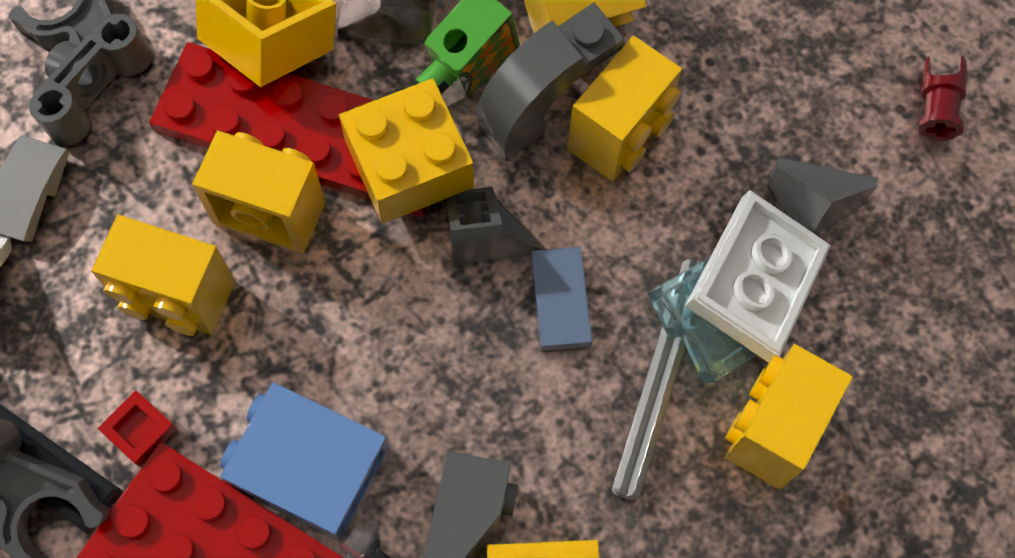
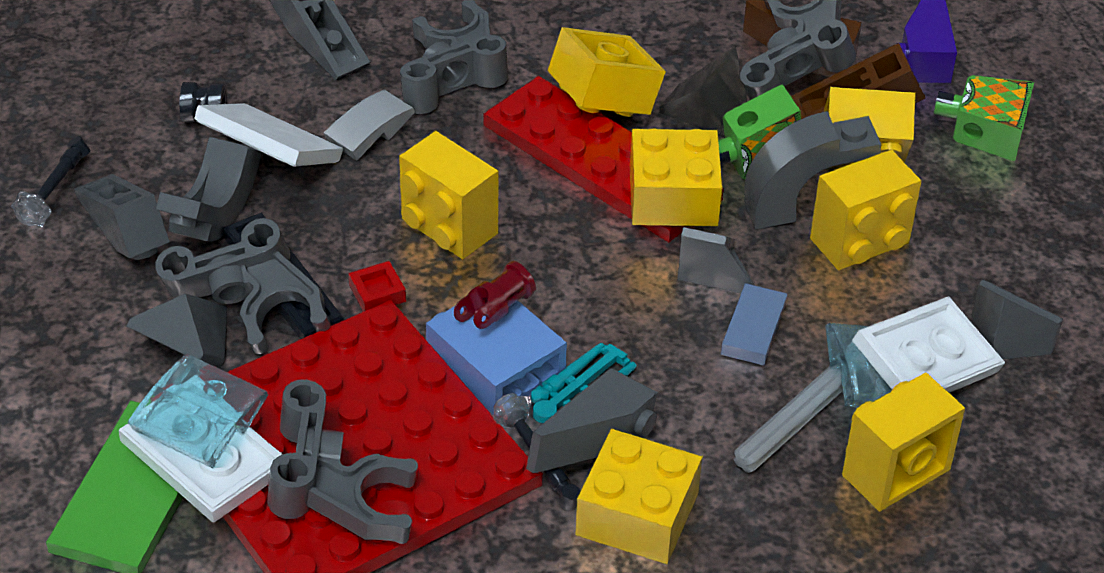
camera: 25 degrees right, 25 degrees down
yellow brick [192,130,326,254] -> none
none -> dark red piece [453,261,536,329]
none -> teal piece [530,343,637,423]

